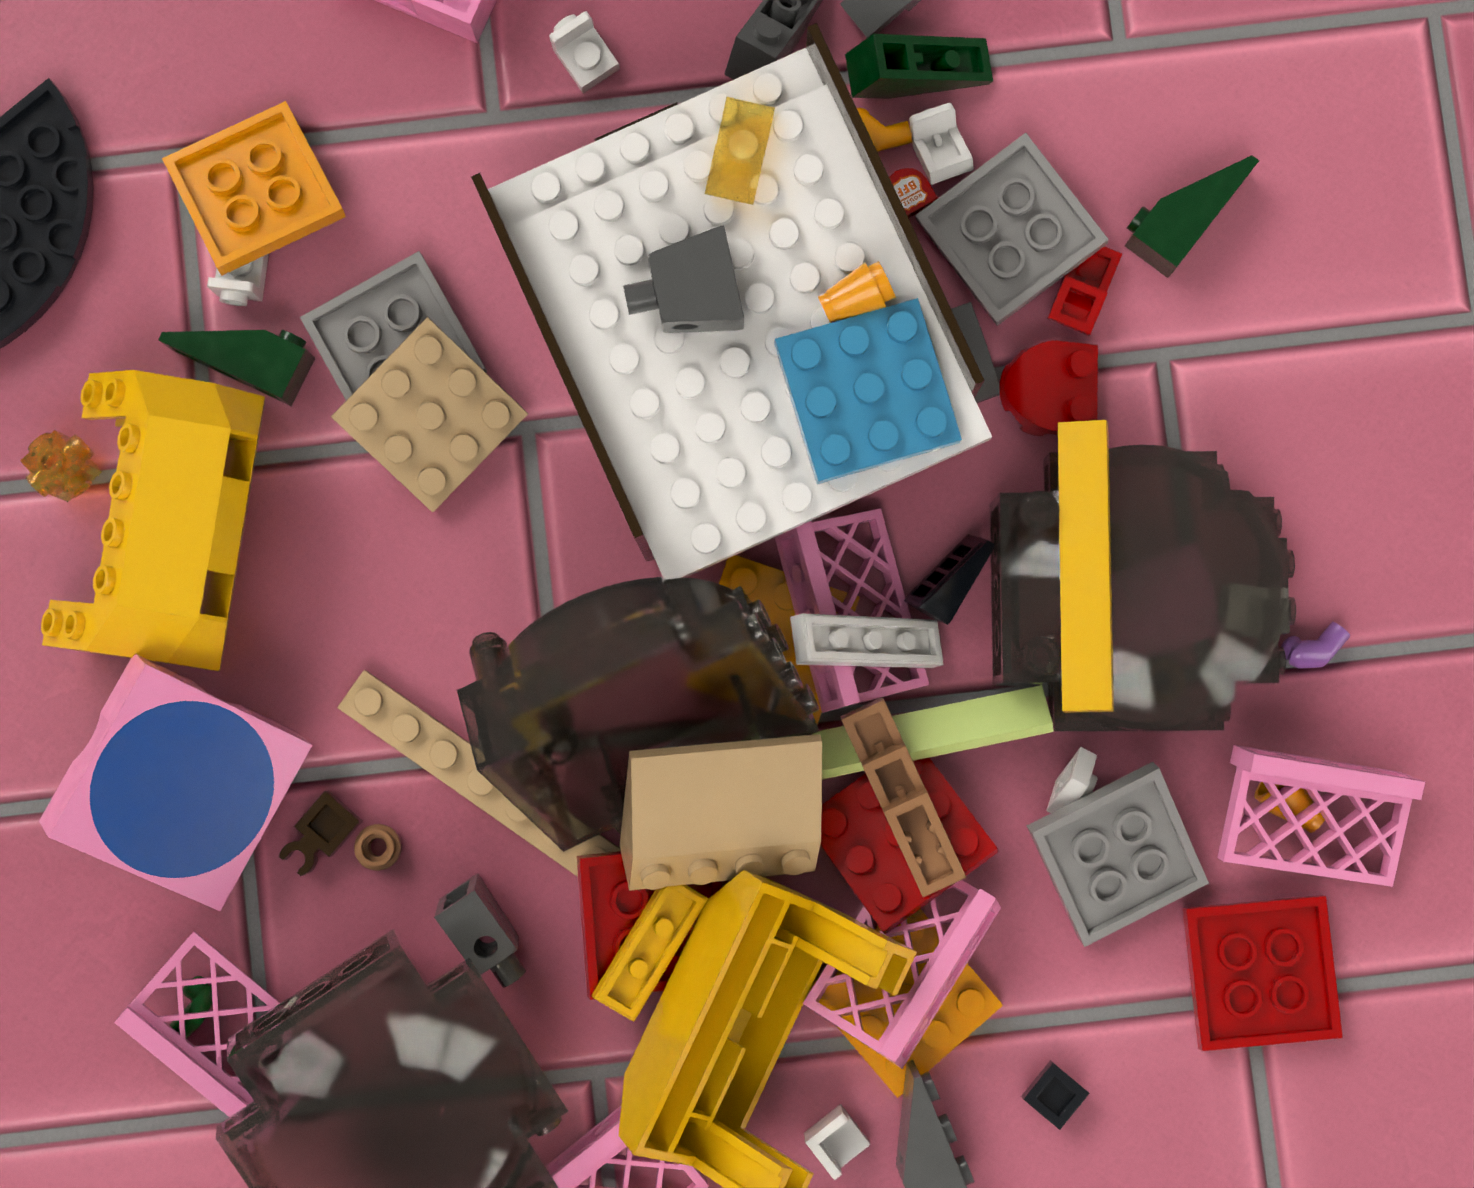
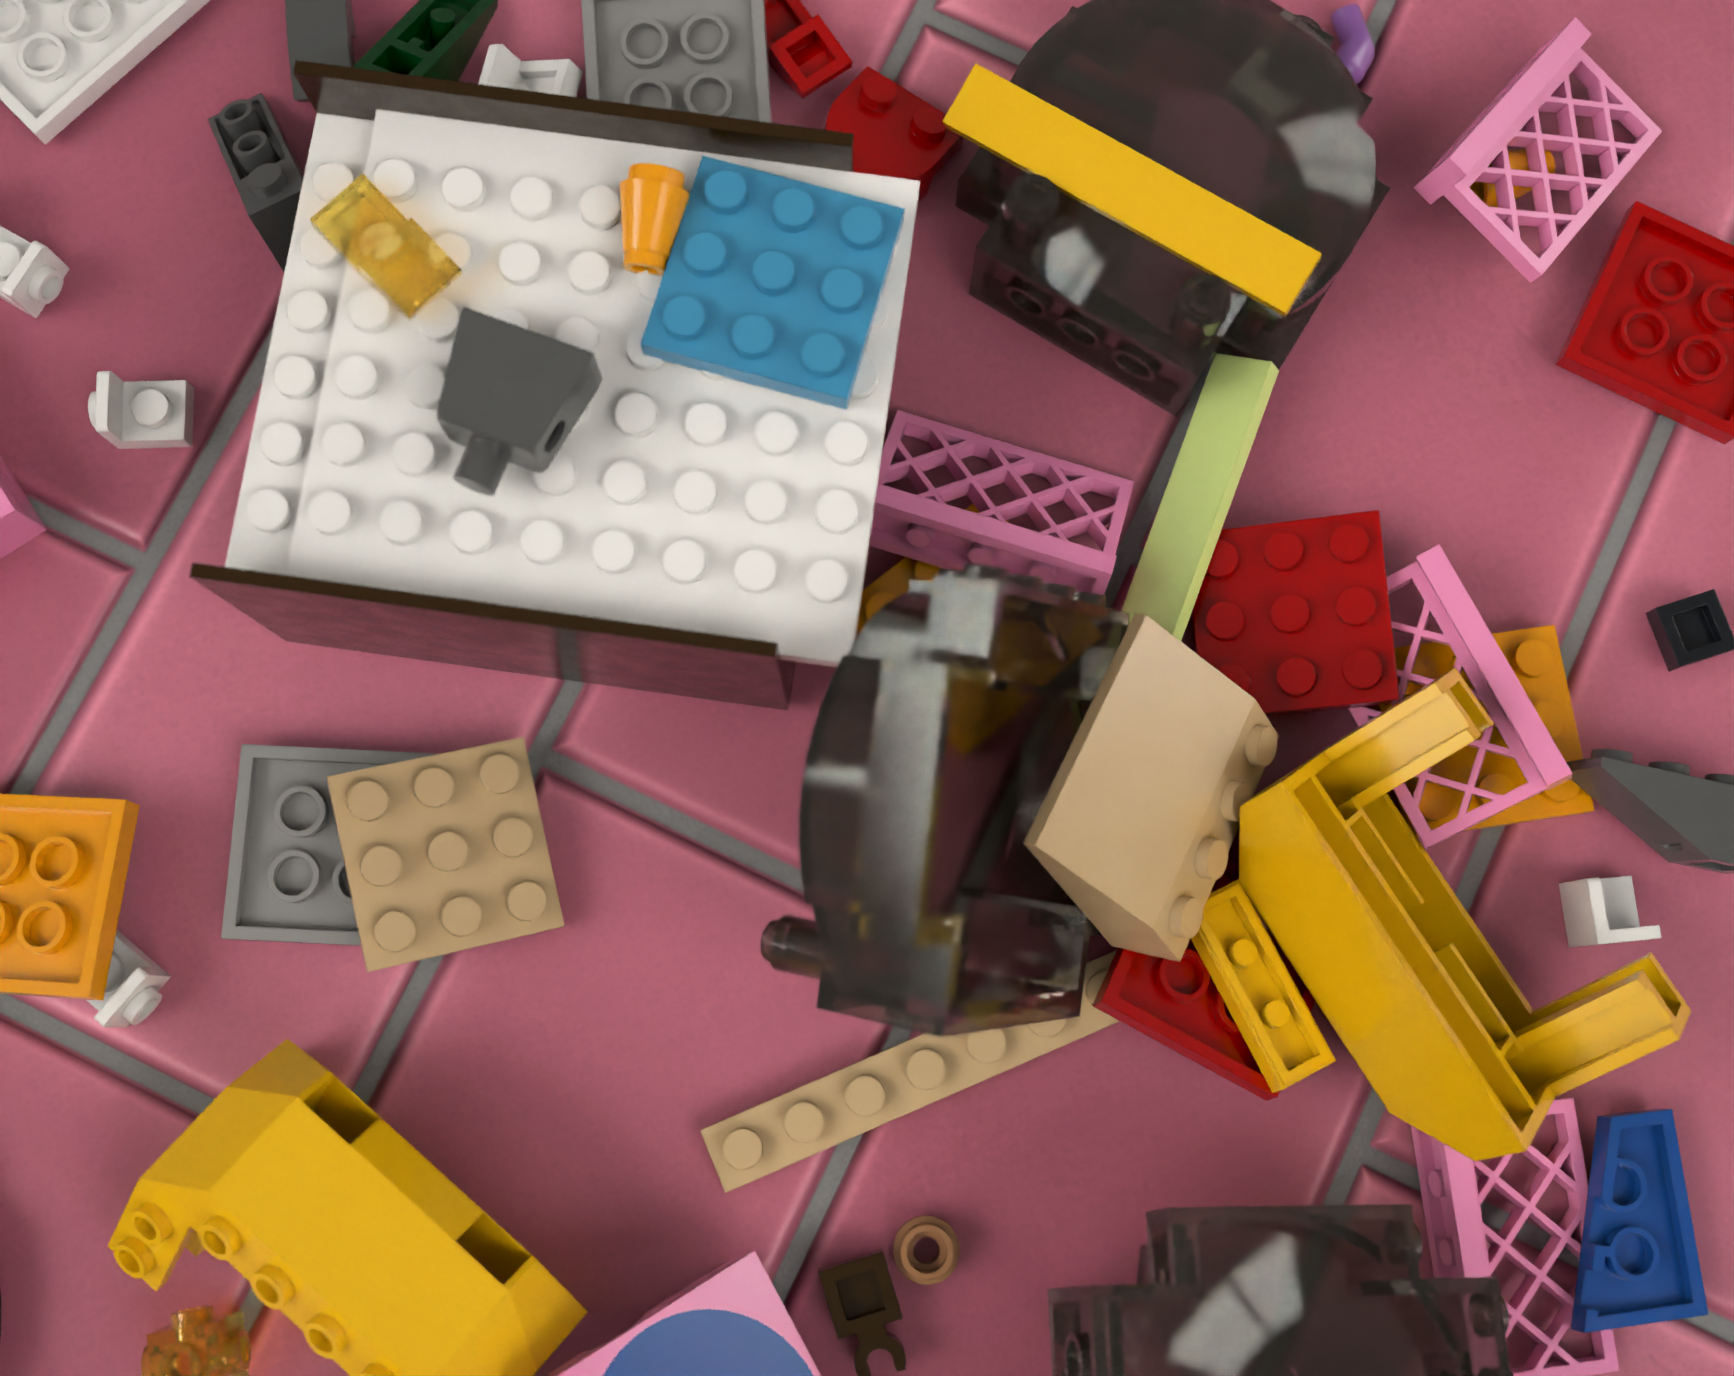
camera: 65 degrees left, 5 degrees down
dark green slope [158,330,315,406] -> none
dark grey torso [434,873,526,988] -> none
white tile [790,613,944,668] -> none
medium nougat slope [840,697,967,897] -> none
black slope [904,534,995,625] -> none
light grey plate [1027,762,1209,947] -> none
white bracket [1046,747,1097,813] -> none

